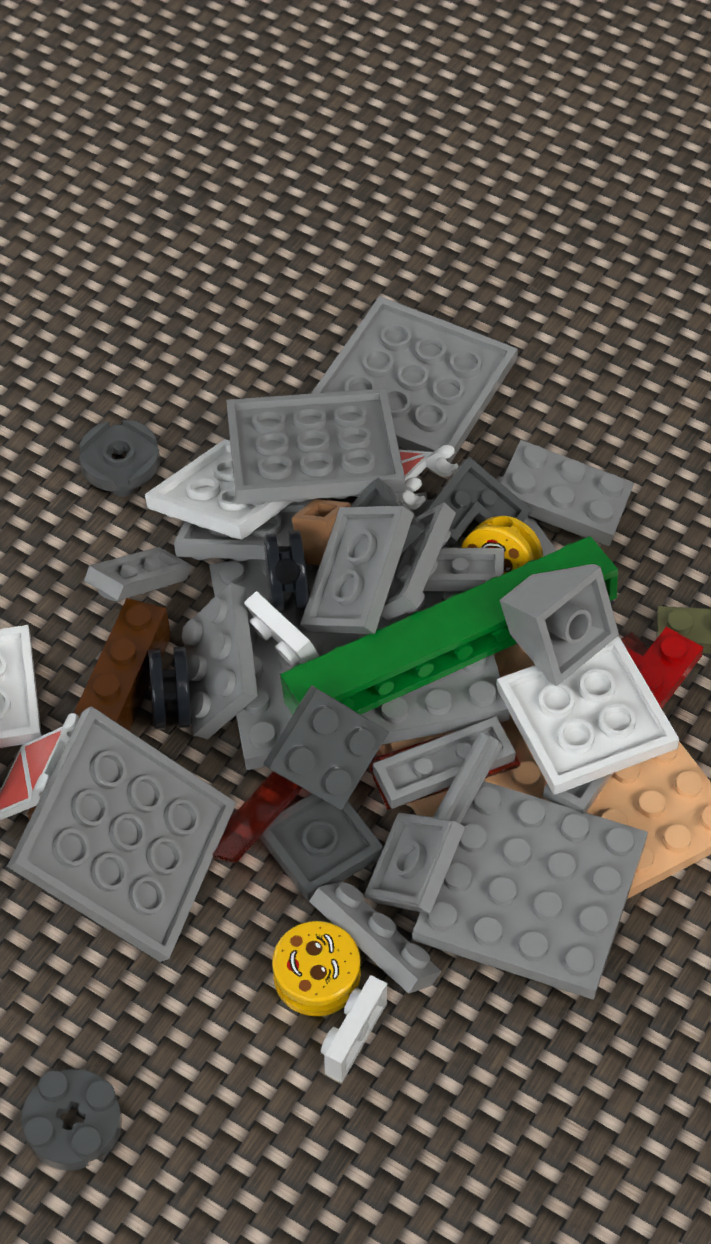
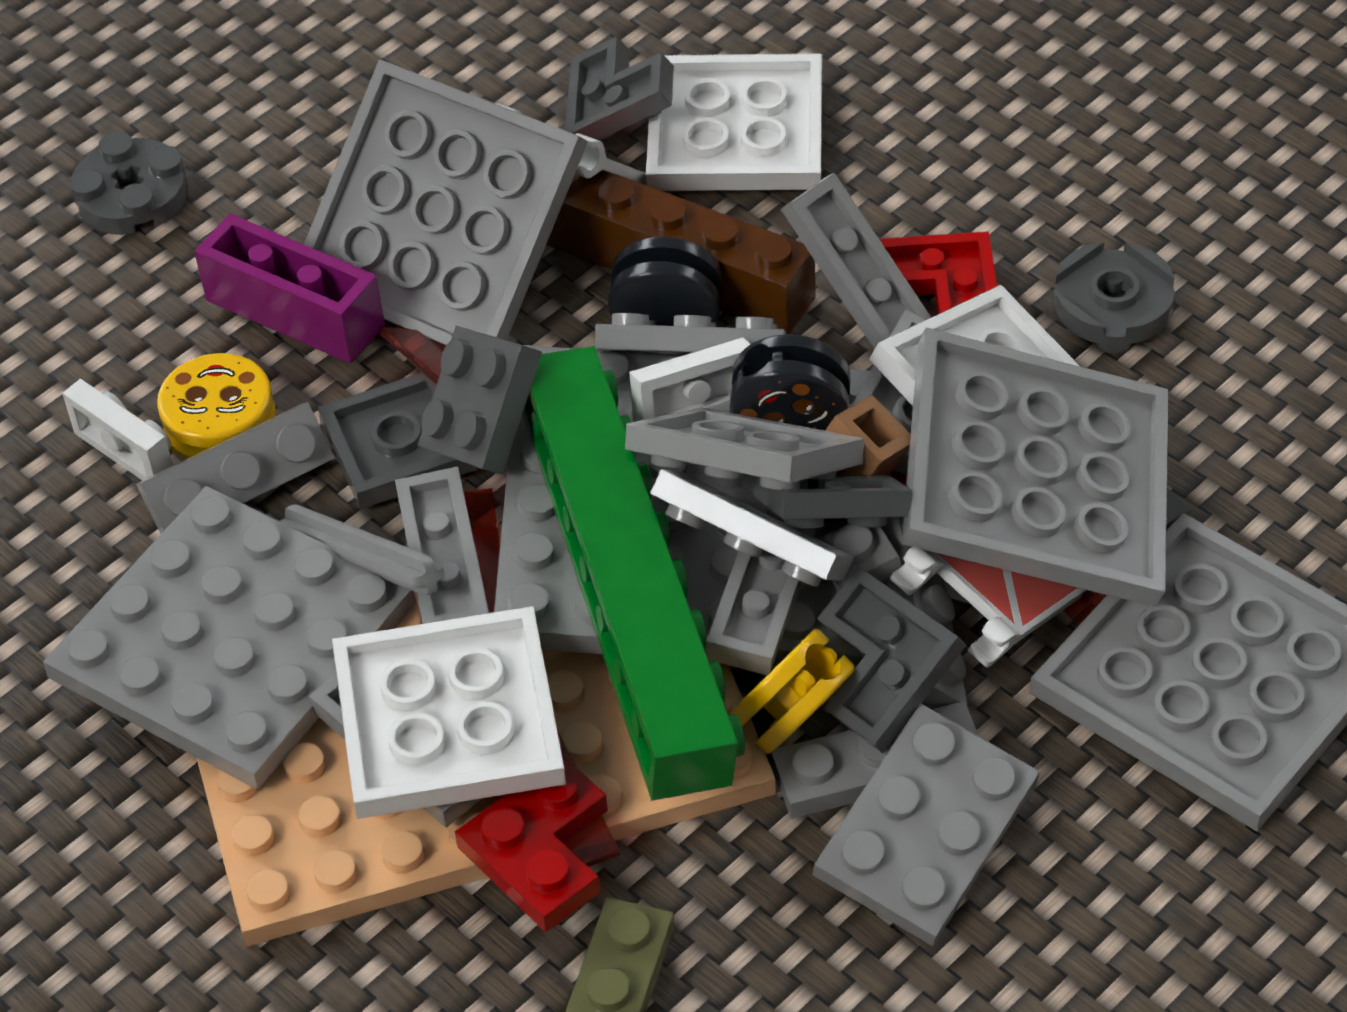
camera: 105 degrees right, 5 degrees down
light grey tile [364,813,465,914] -> none
light grey slope [499,564,619,686] -> none
none -> magenta brick [194,213,385,364]
none -> red plate [879,231,997,315]

